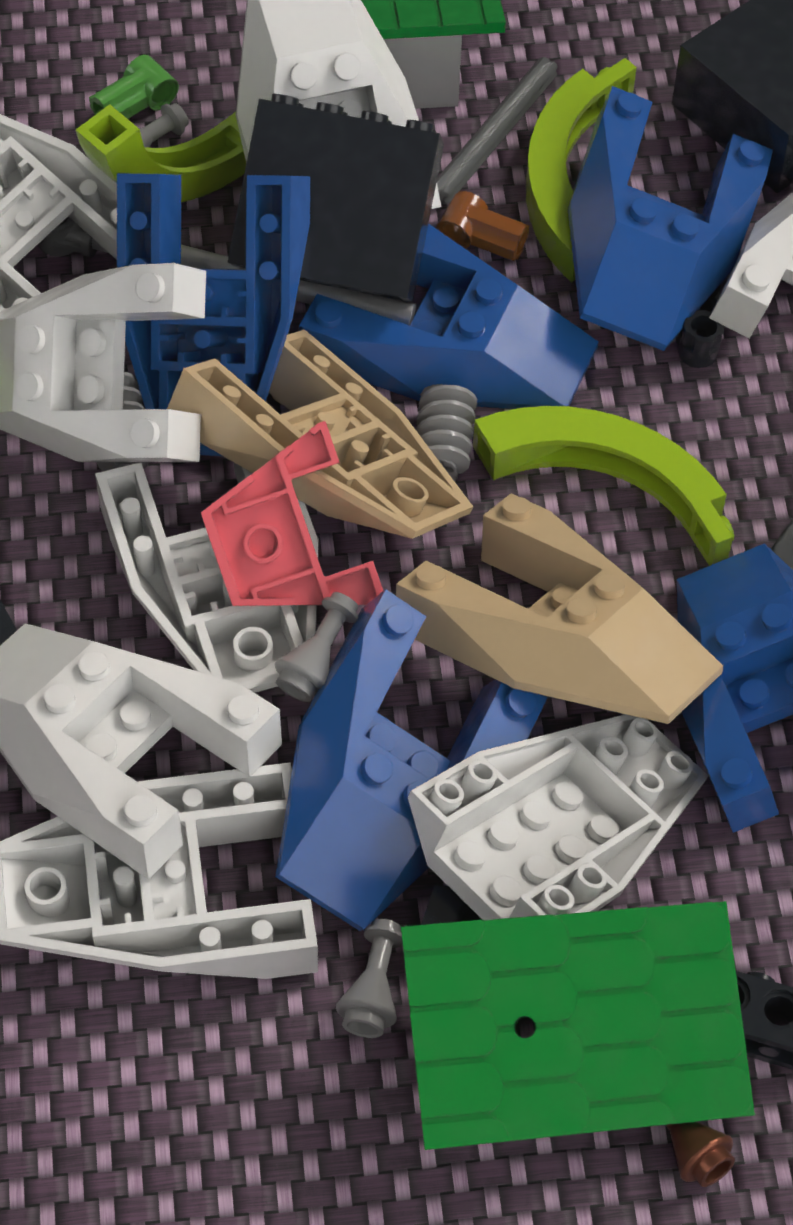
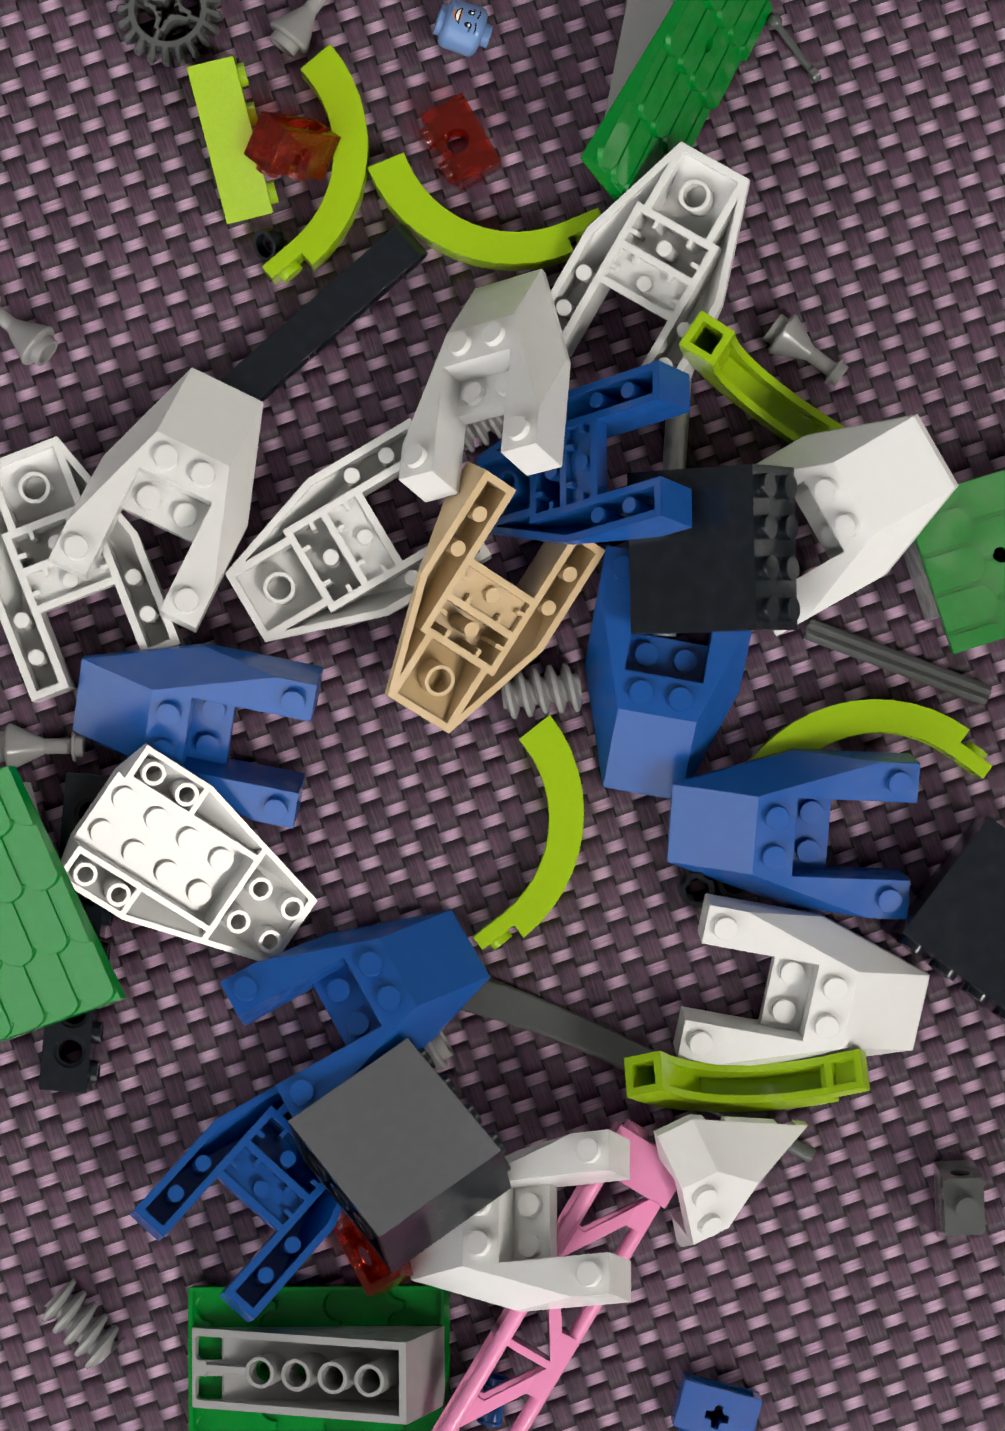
camera: 80 degrees right, 30 degrees up
bright green piece [89,55,179,119] -> none
coral wing [201,421,383,606] -> none
light grey piece [275,592,358,702] -> none
tan wedge [396,493,723,724] -> none
dark orange piece [436,191,530,261] -> none

